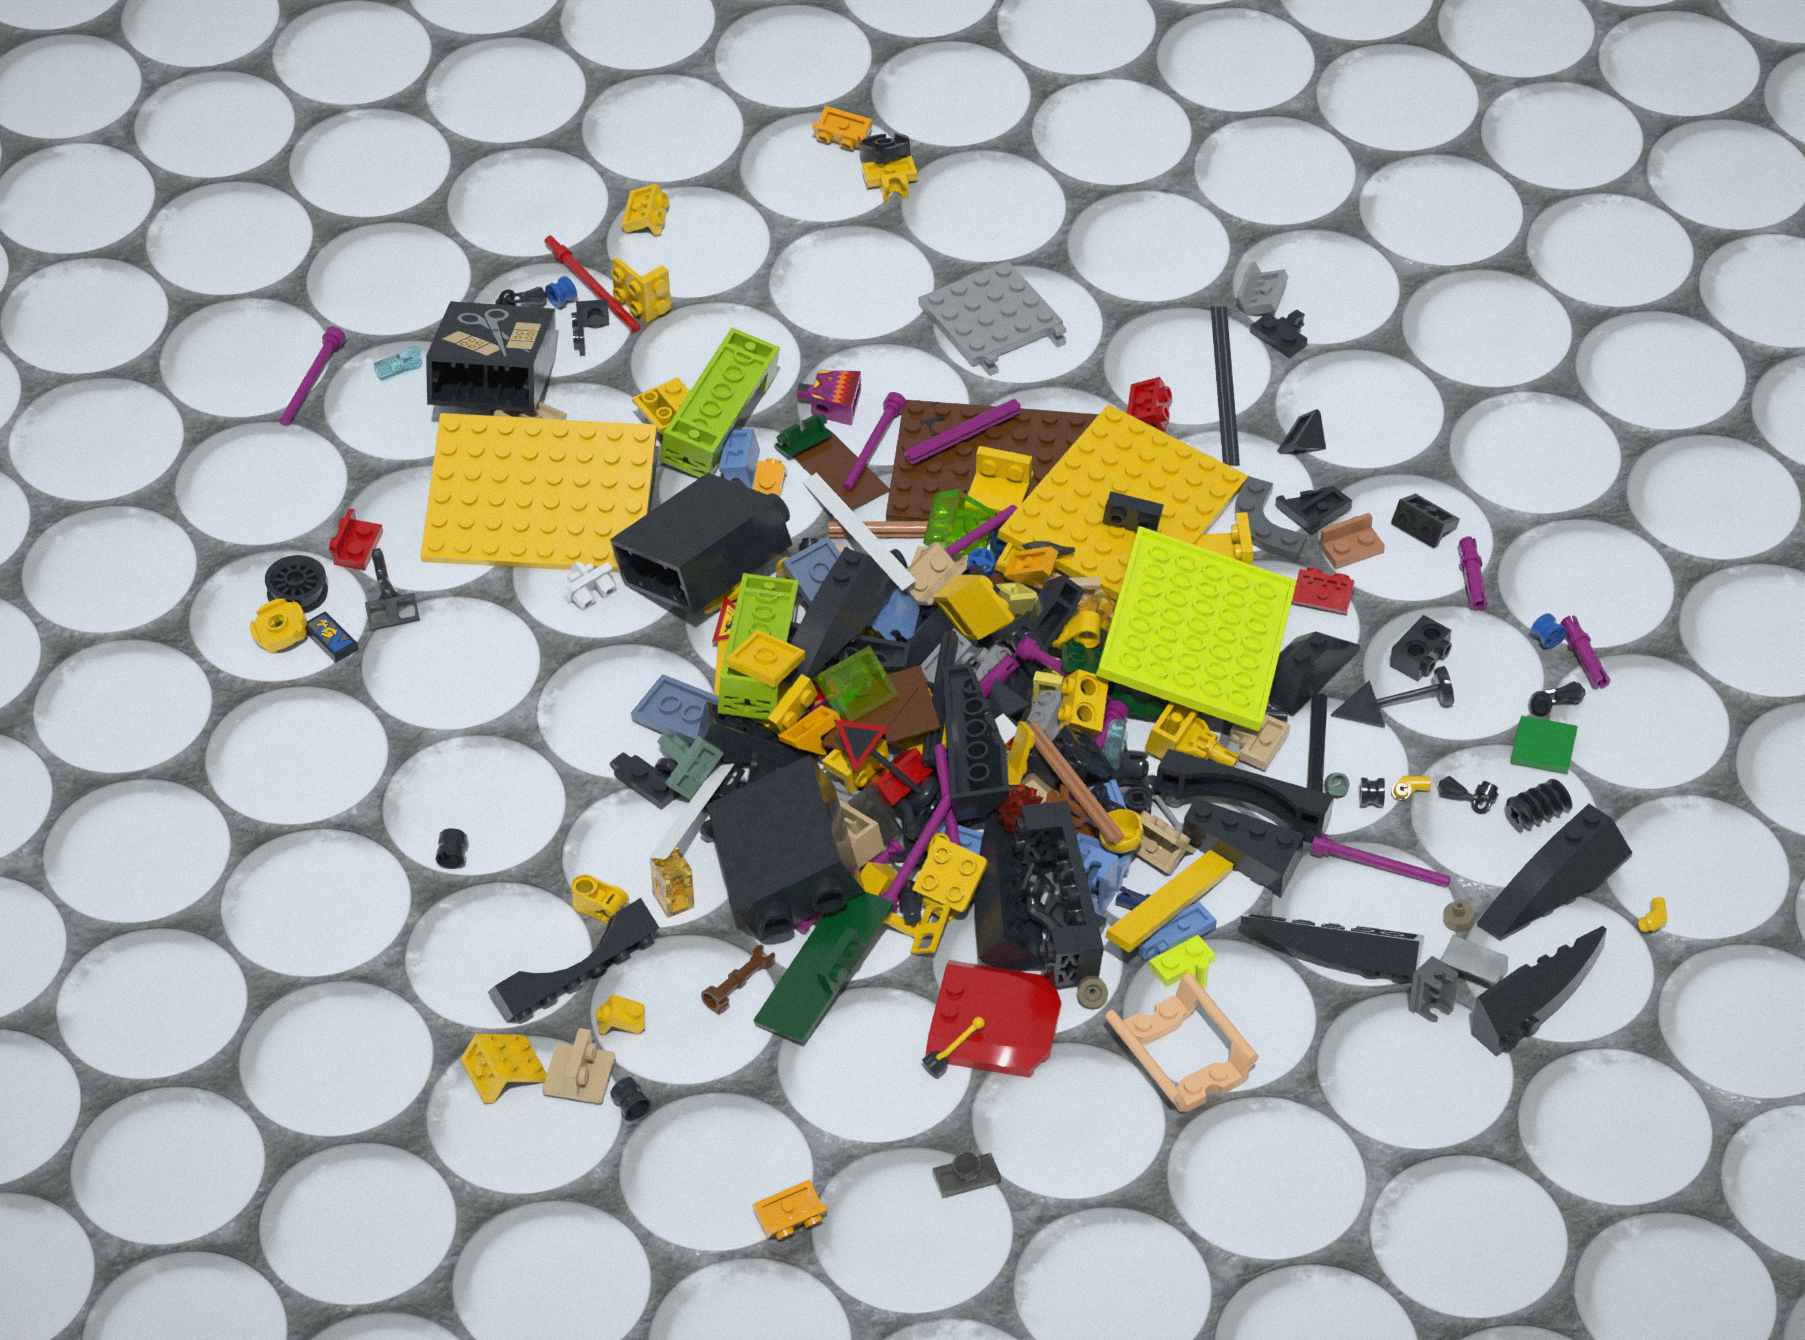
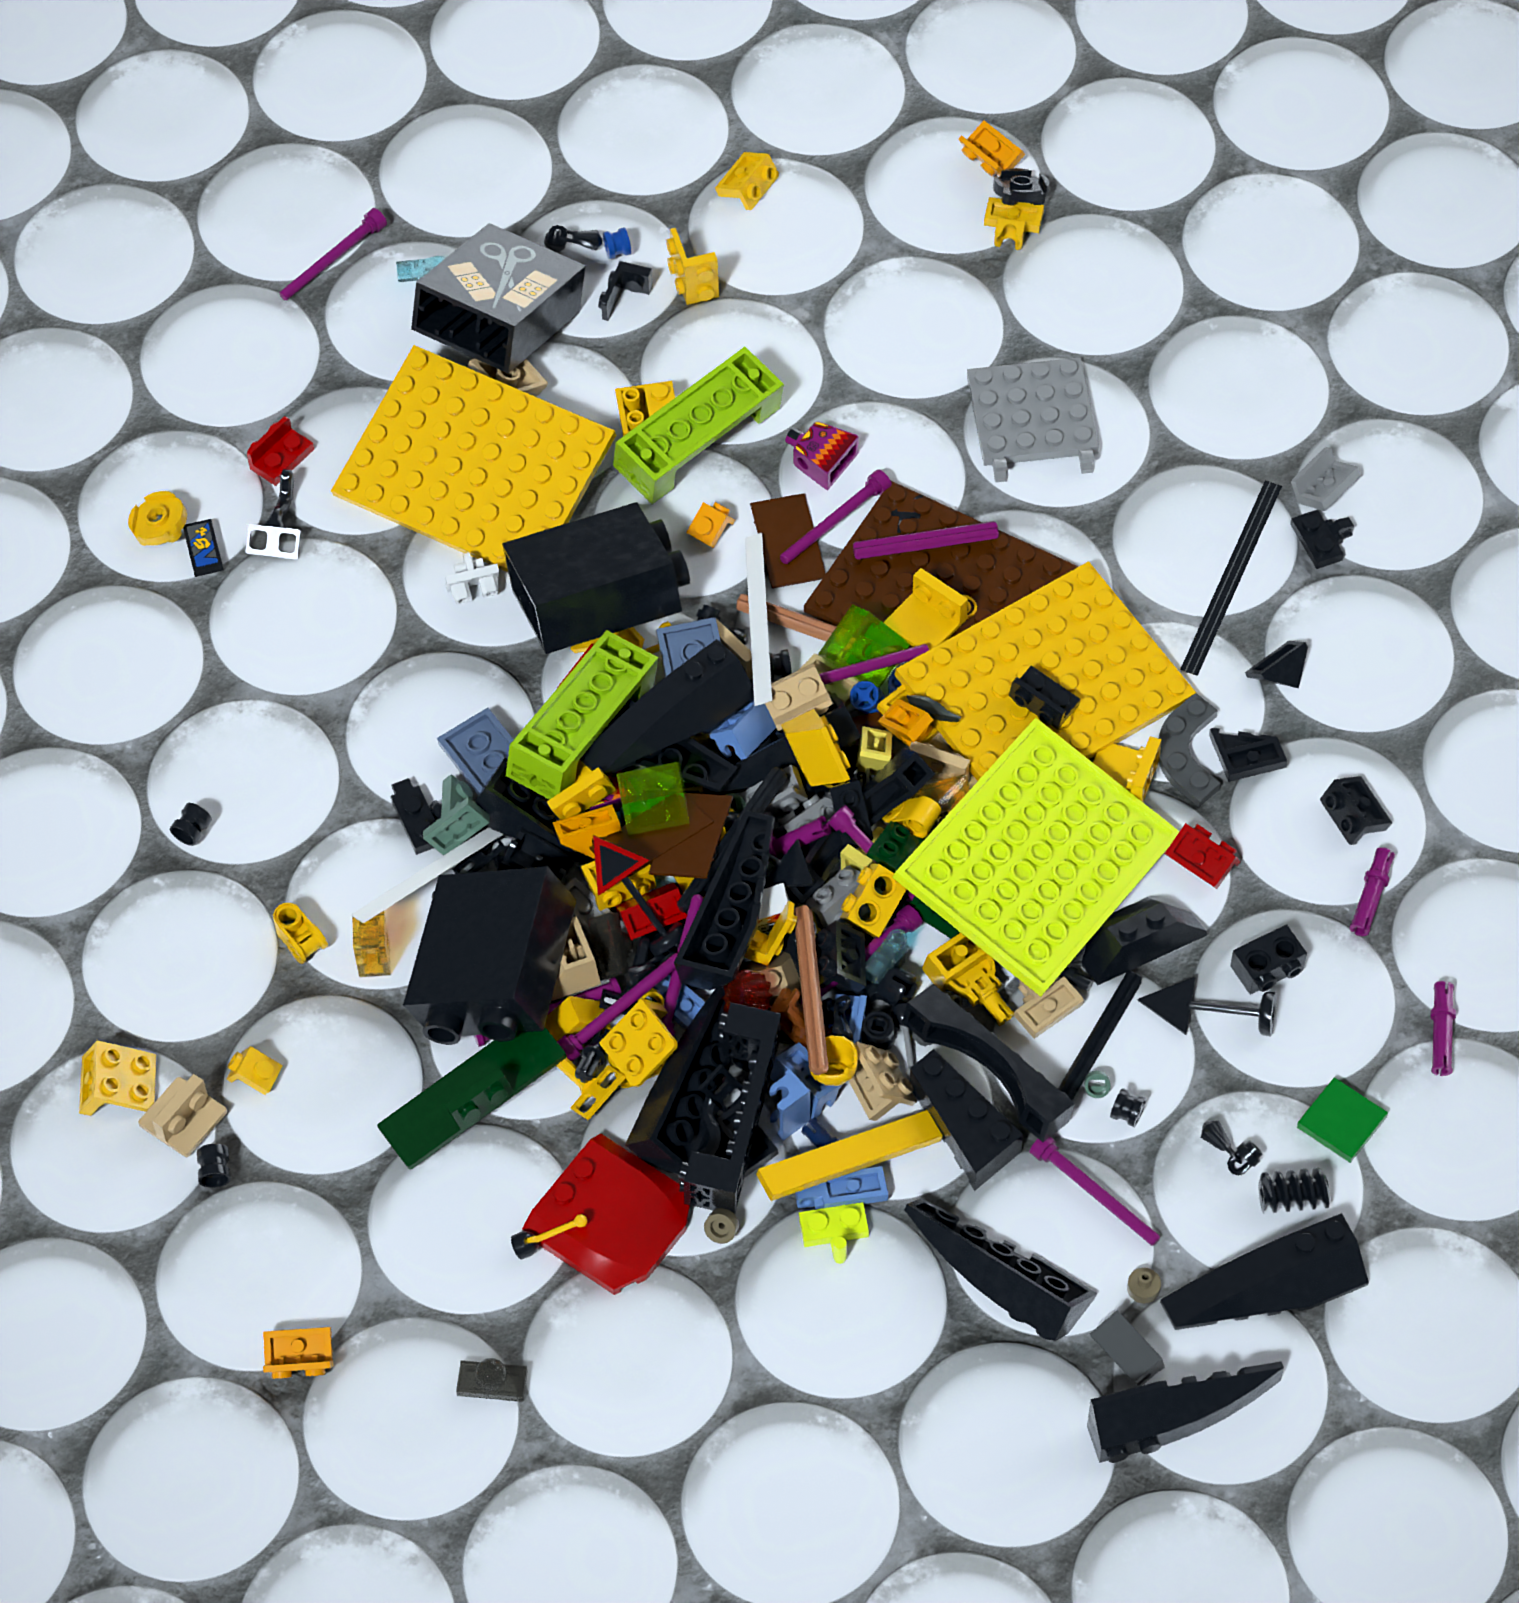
camera: 25 degrees right, 10 degrees up
black wheel [265,555,328,614] -> none
black arch [488,898,660,1023] -> none
red bar [544,235,641,333] -> none
reddish brown piece [701,945,775,1015] -> none
medium blue hinge [719,429,760,488] -> none
yellow tile [725,630,805,688] -> none
dark green hinge [774,413,834,457] -> none
light nougat piece [1105,973,1259,1112] -> none
red bracket [1127,377,1173,432] -> none
nougat bracket [1320,513,1385,570] -> none
yellow arm [1392,776,1431,800] -> none
dark grey hinge [1409,956,1459,1022] -> none
black piece [1529,681,1586,715] -> none
blue wheel [1531,613,1567,649] -> none
yellow arm [1638,897,1667,933] -> none

